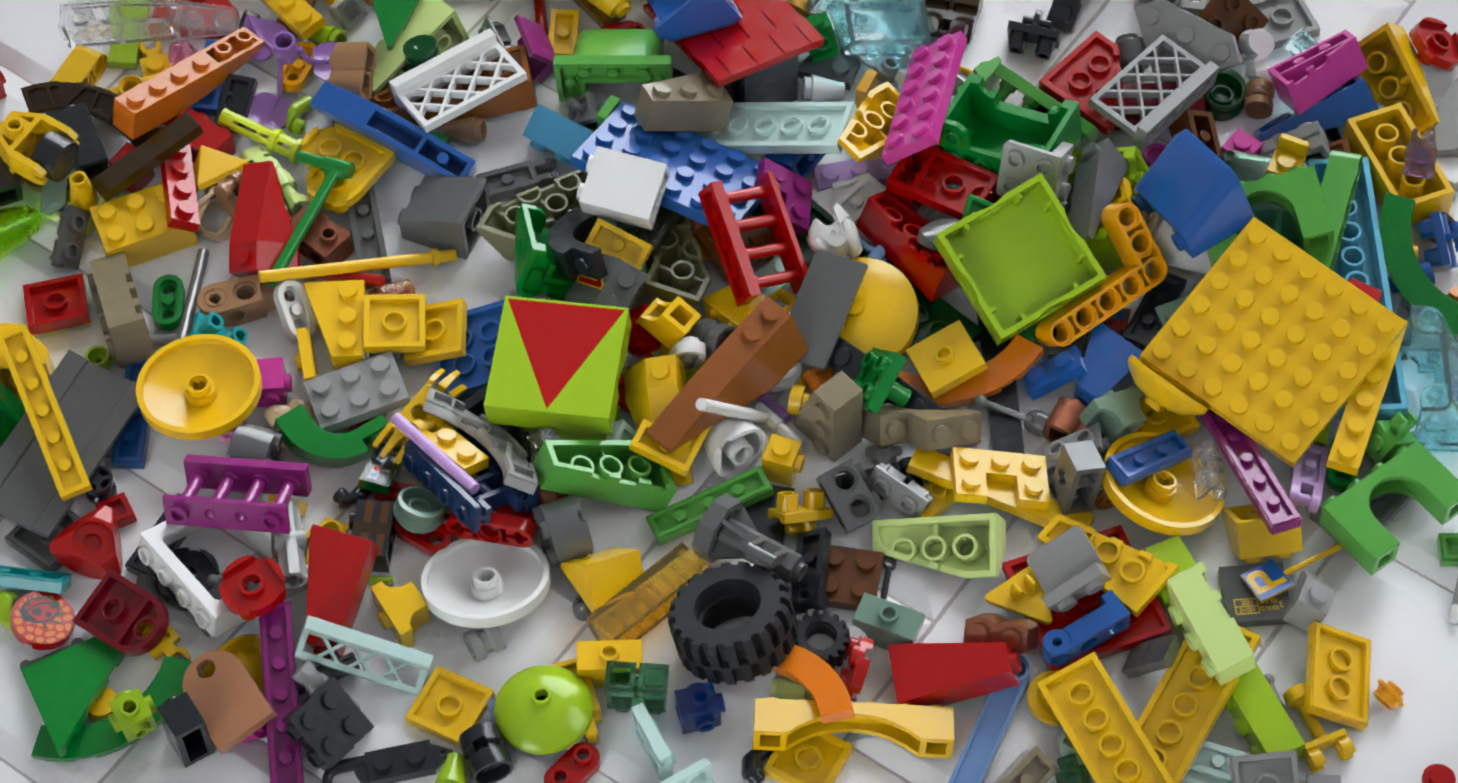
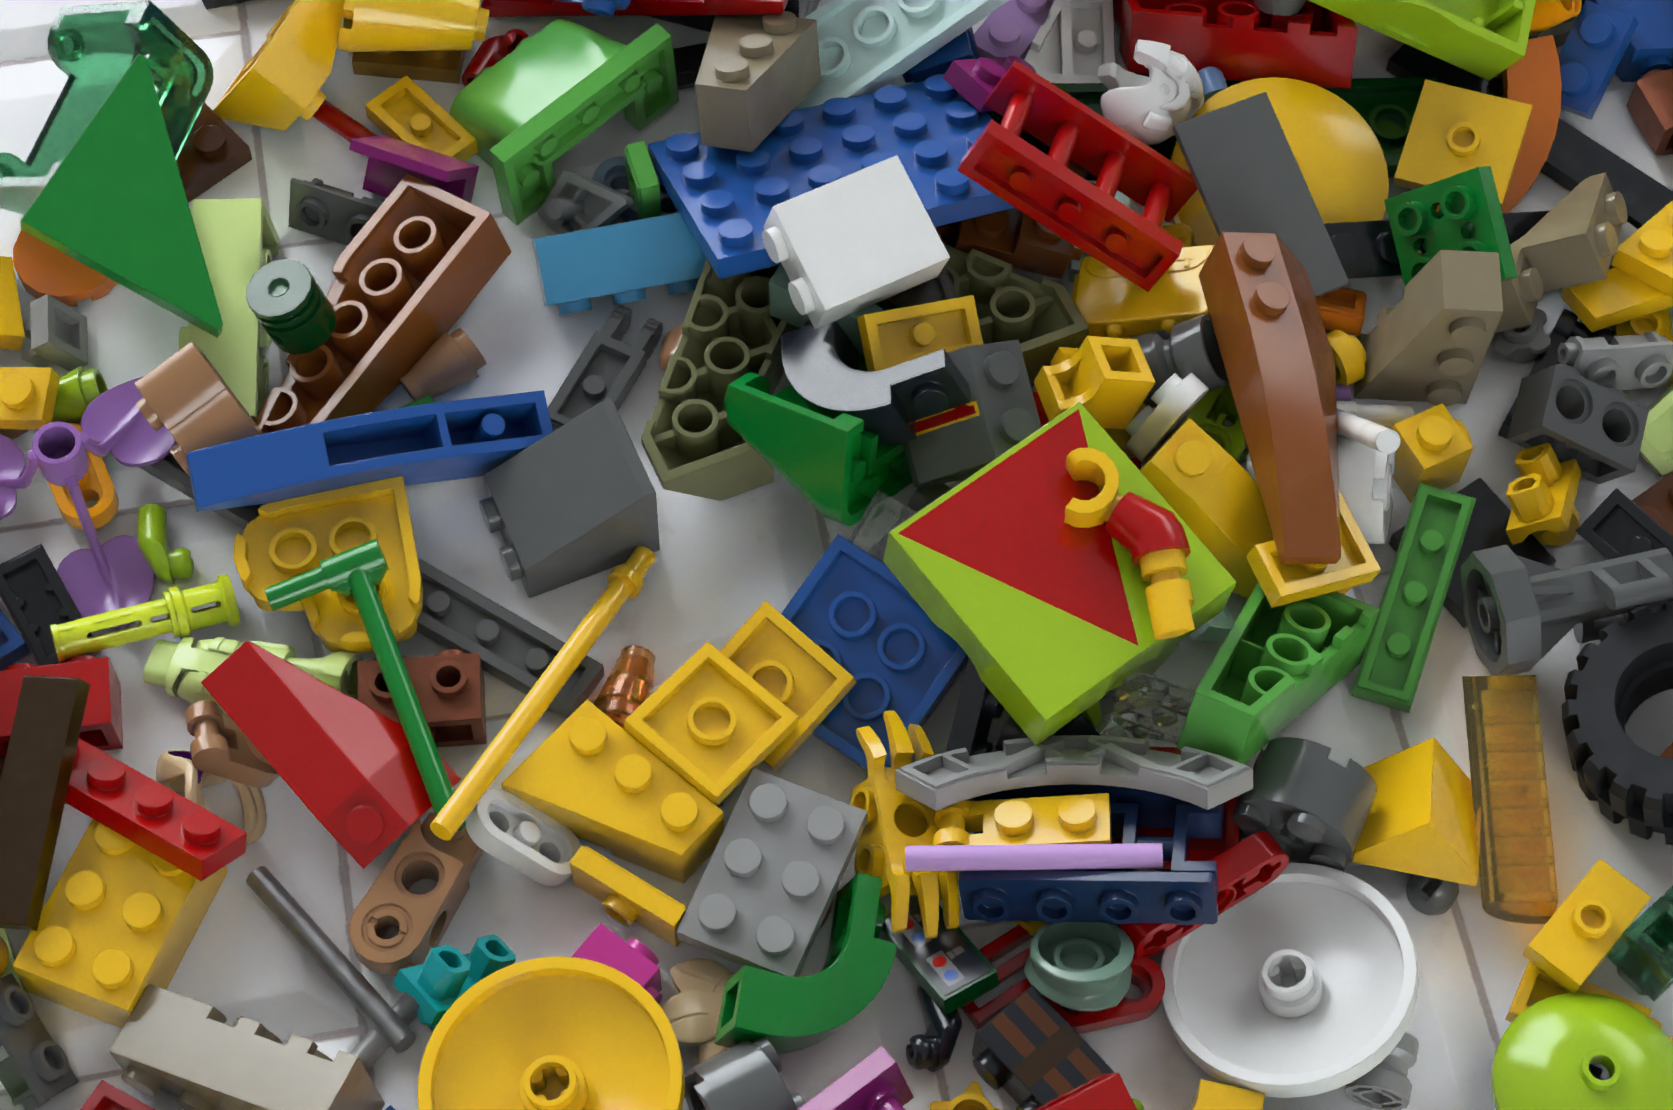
camera: 50 degrees left, 5 degrees up
green plate [152,274,185,331] -> none
yellow slope [193,145,249,191] -> none
red bar [304,272,386,287] -> none
white fence [389,28,528,133] -> none
hinge [974,395,1049,437] -> none
none -> yellow piece [1064,448,1195,640]

